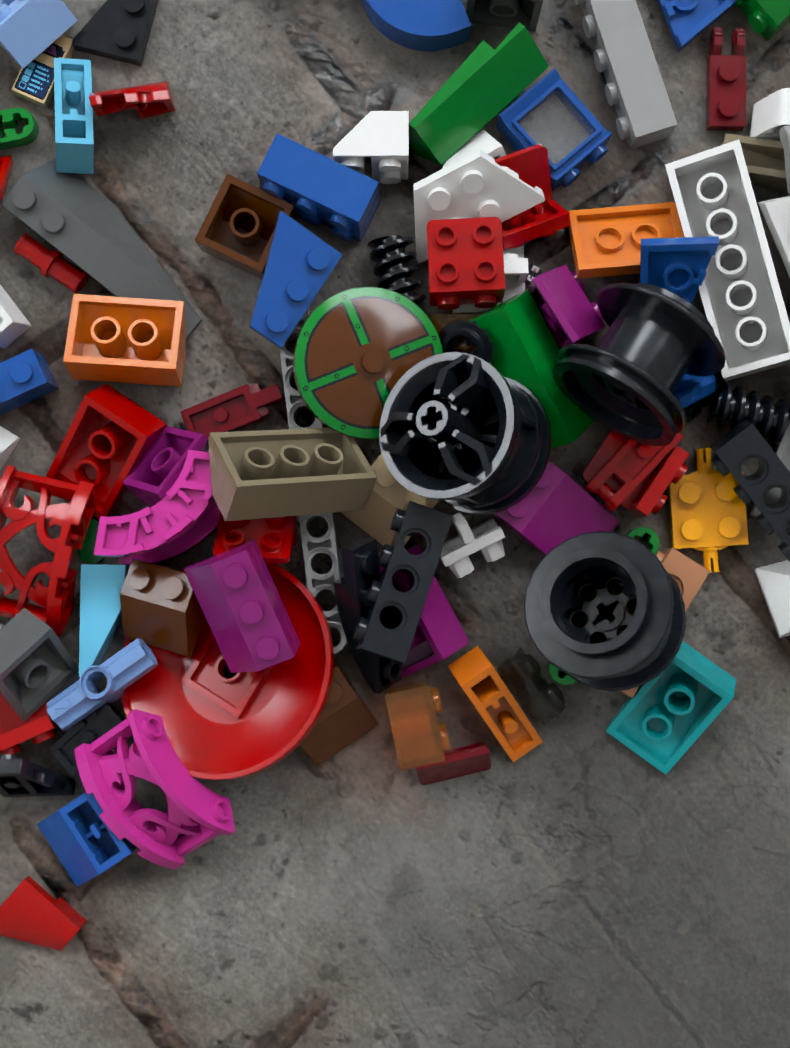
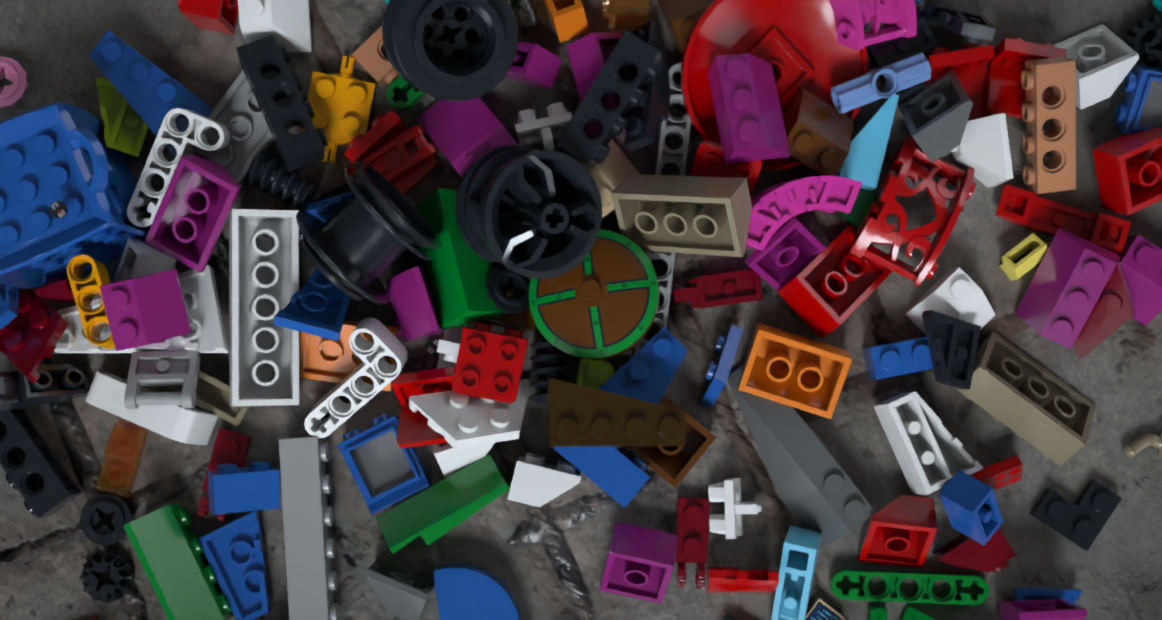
camera: 165 degrees left, 0 degrees up
red pin [14,233,88,294] -> none
none -> blue brick [208,461,281,515]
none -> white beam [304,318,408,438]
none -> magenta slope [506,42,562,89]
none -> dark brown wedge [547,378,686,448]
none -> lime tile [576,359,615,390]
none -> magenta slope [599,522,678,604]
none -> dark red hinge [675,497,710,589]
none -> blue wing [699,324,743,408]
none -> white hips [708,478,762,539]

